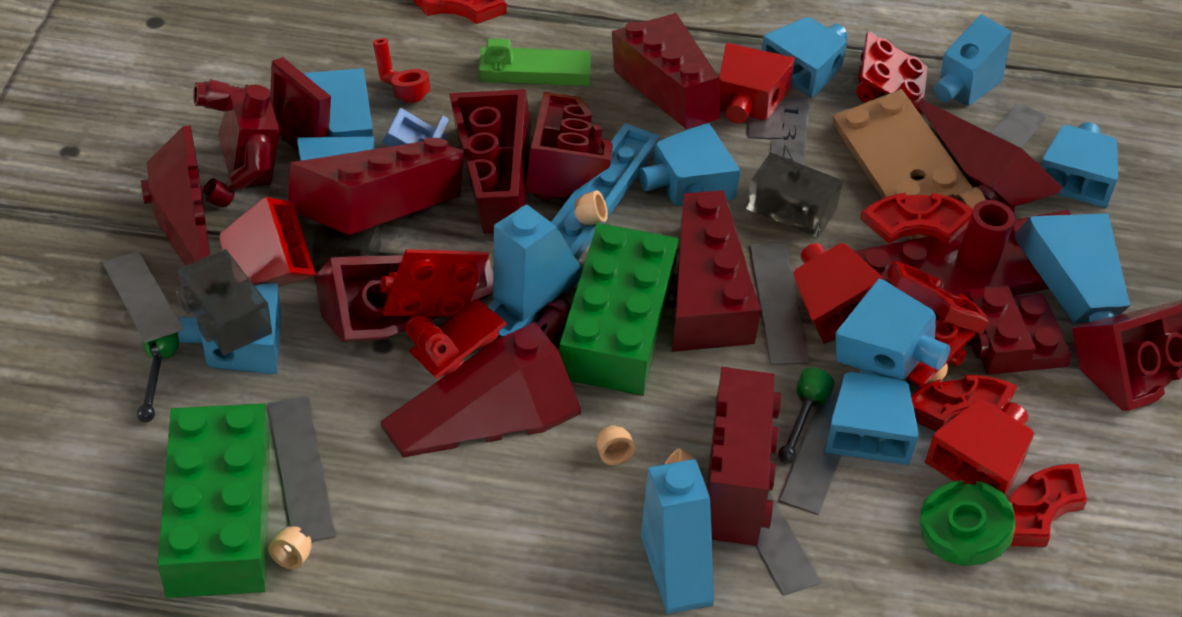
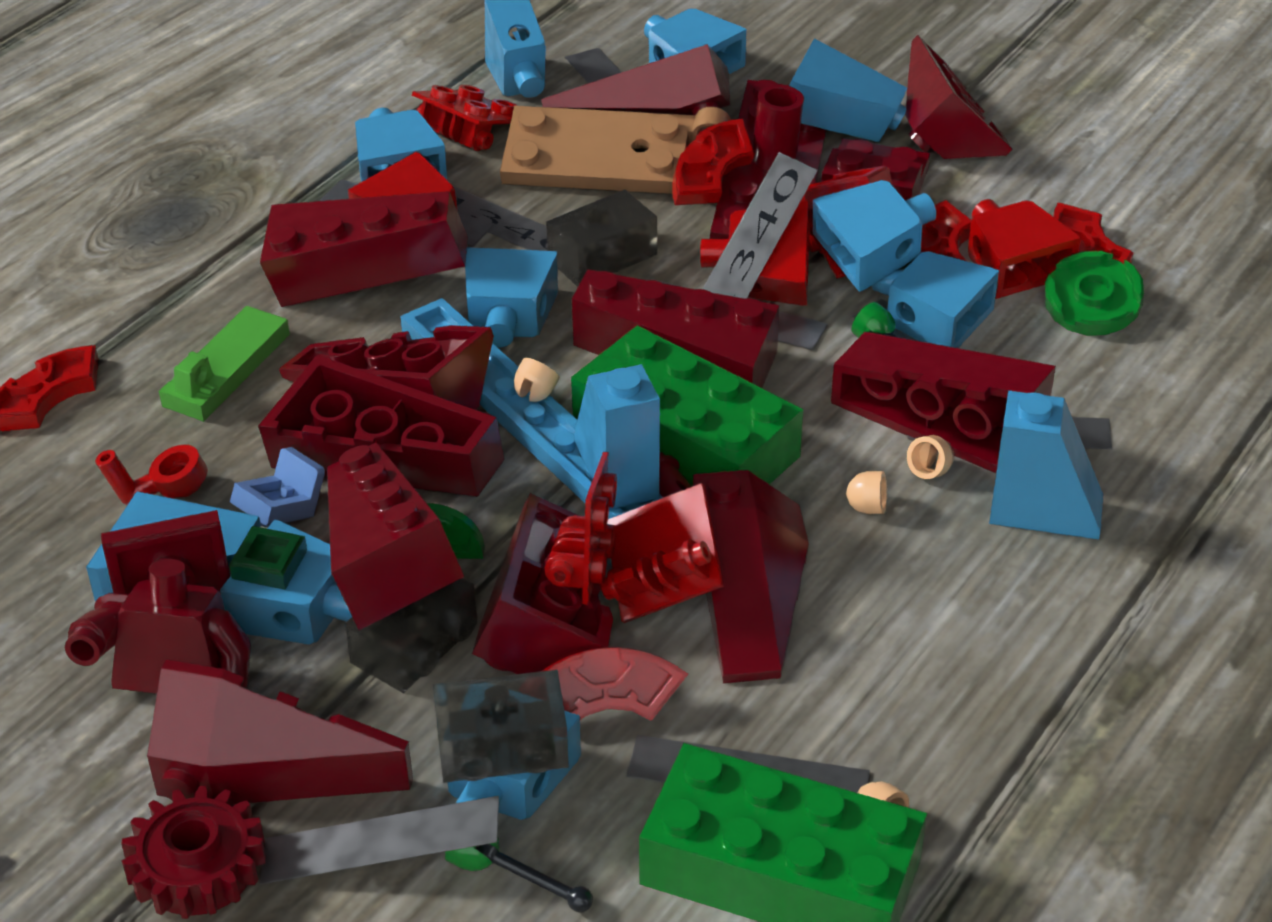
camera: 60 degrees left, 5 degrees down
red torso [212,197,316,288] -> none
none -> dark red gear [121,786,266,919]
none -> dark green tile [229,526,307,590]
none -> green tile [427,503,485,559]
none -> red tile [519,647,688,721]
none -> flat silver sticker [703,152,818,299]

